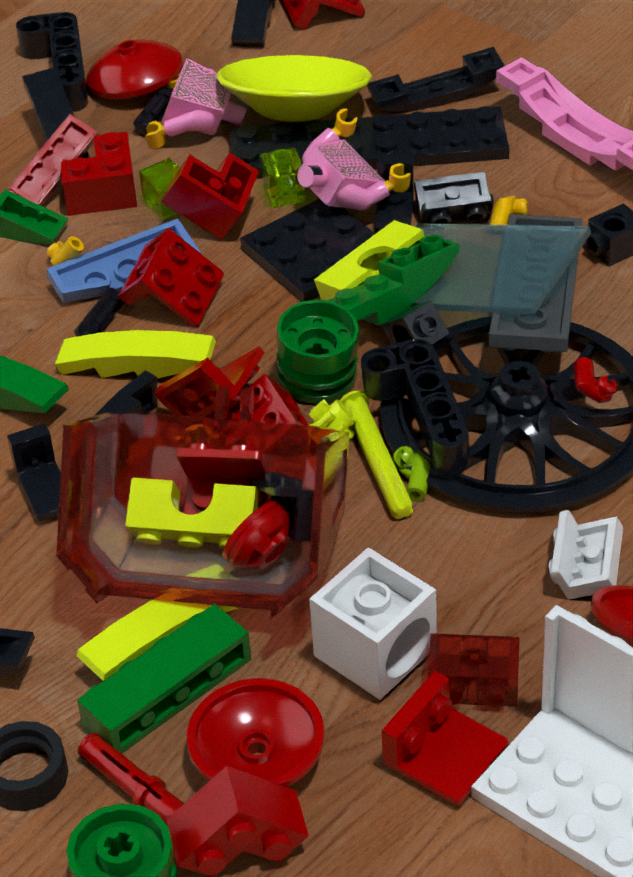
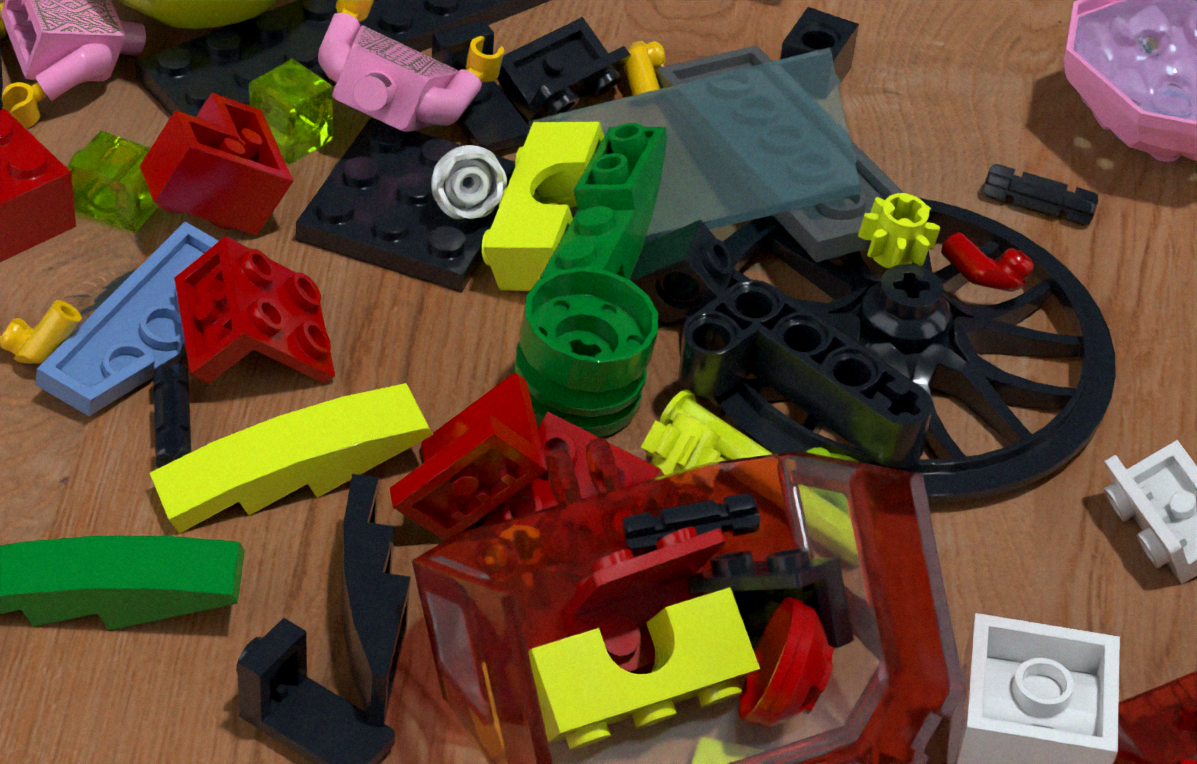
camera: 40 degrees left, 0 degrees up
none -> white plate [431,145,507,219]
none -> black axle [622,493,760,556]
none -> neon yellow gear [858,193,940,269]

